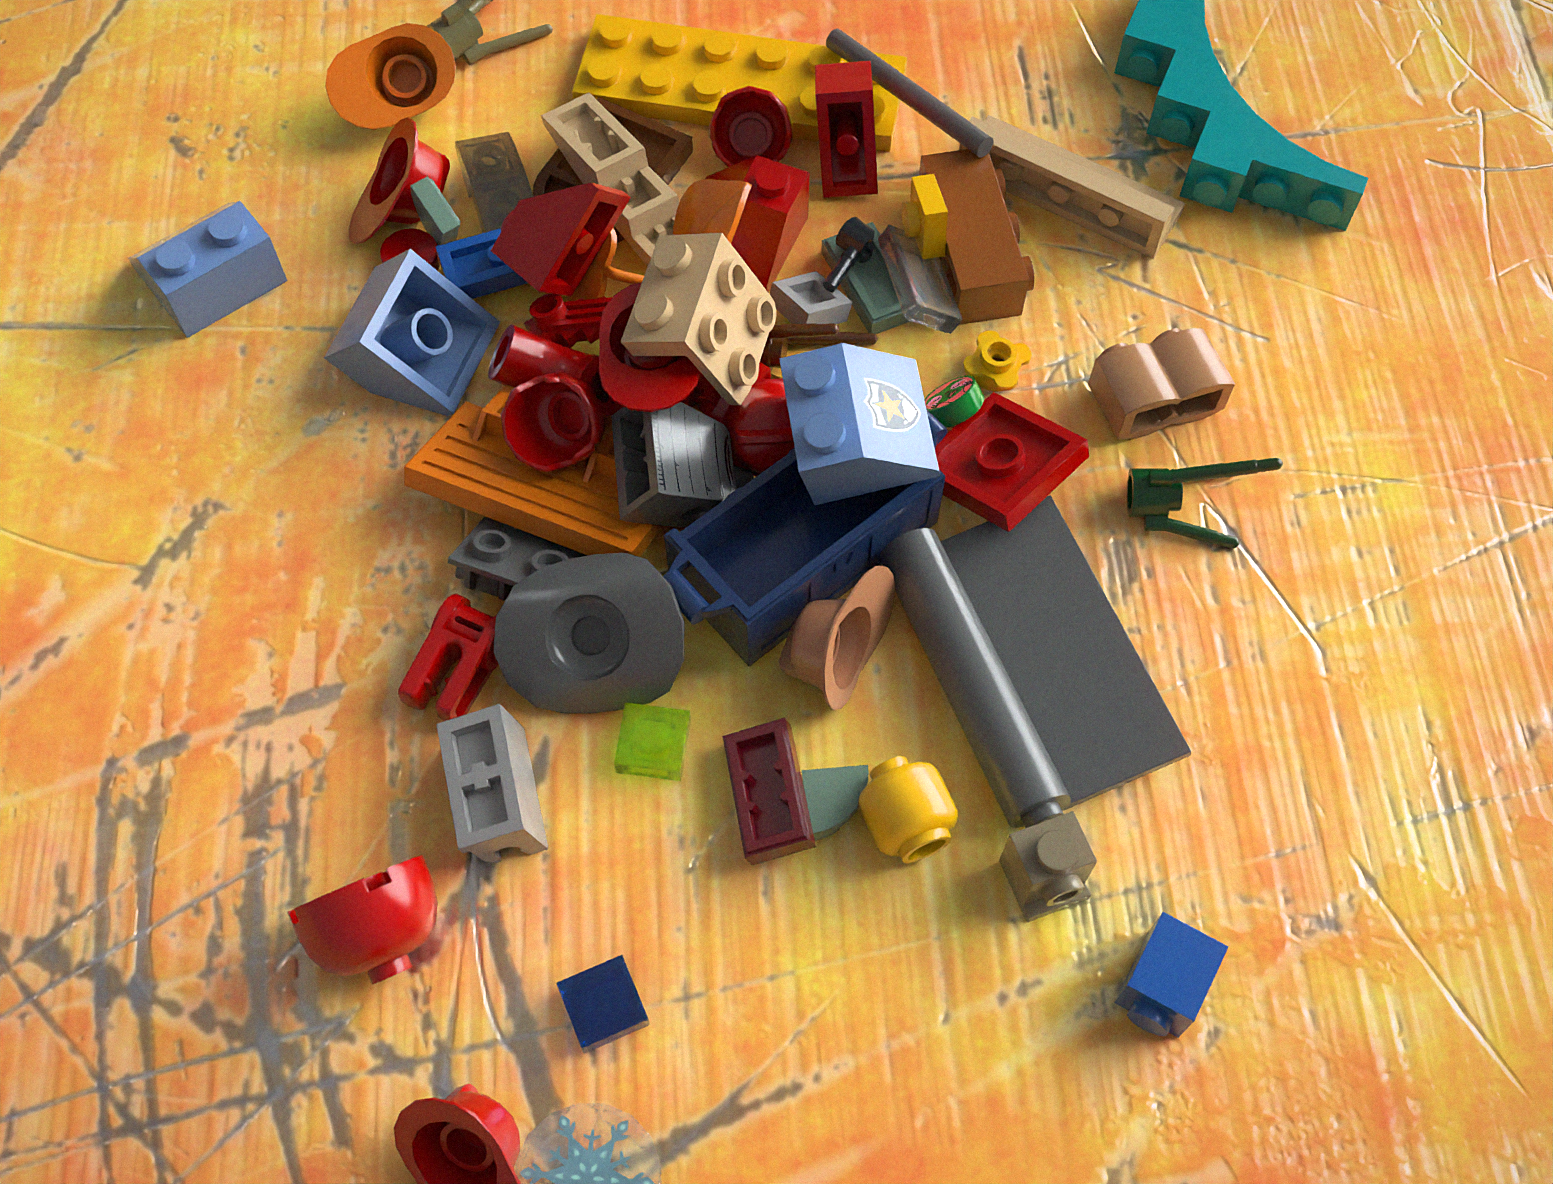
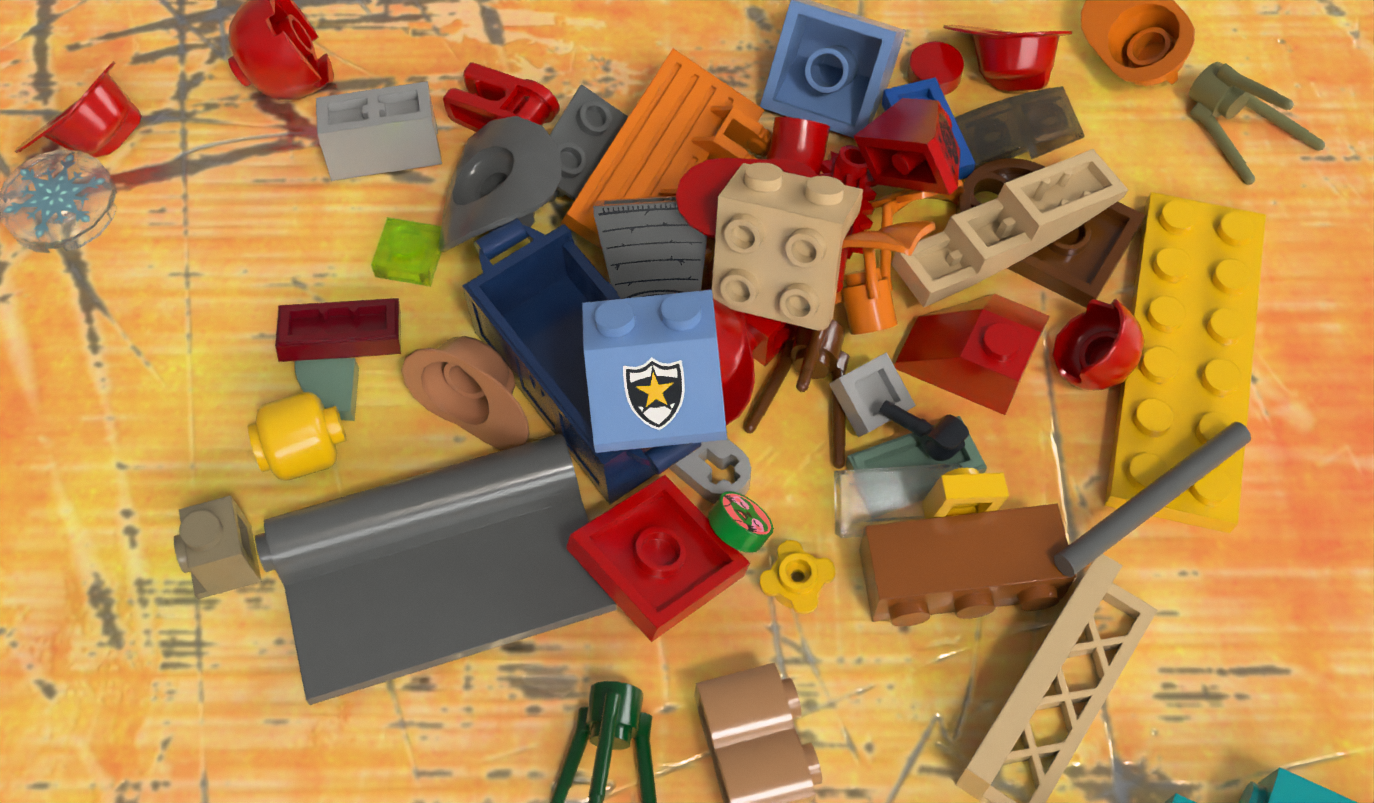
camera: 95 degrees right, 0 degrees up
sand green tile [410,176,461,246] -> none
red hair [501,372,605,472] -> none
clear blue tile [556,955,650,1054] -> none
red slope [815,61,878,198] -> none
blue brick [1114,912,1229,1038] -> none

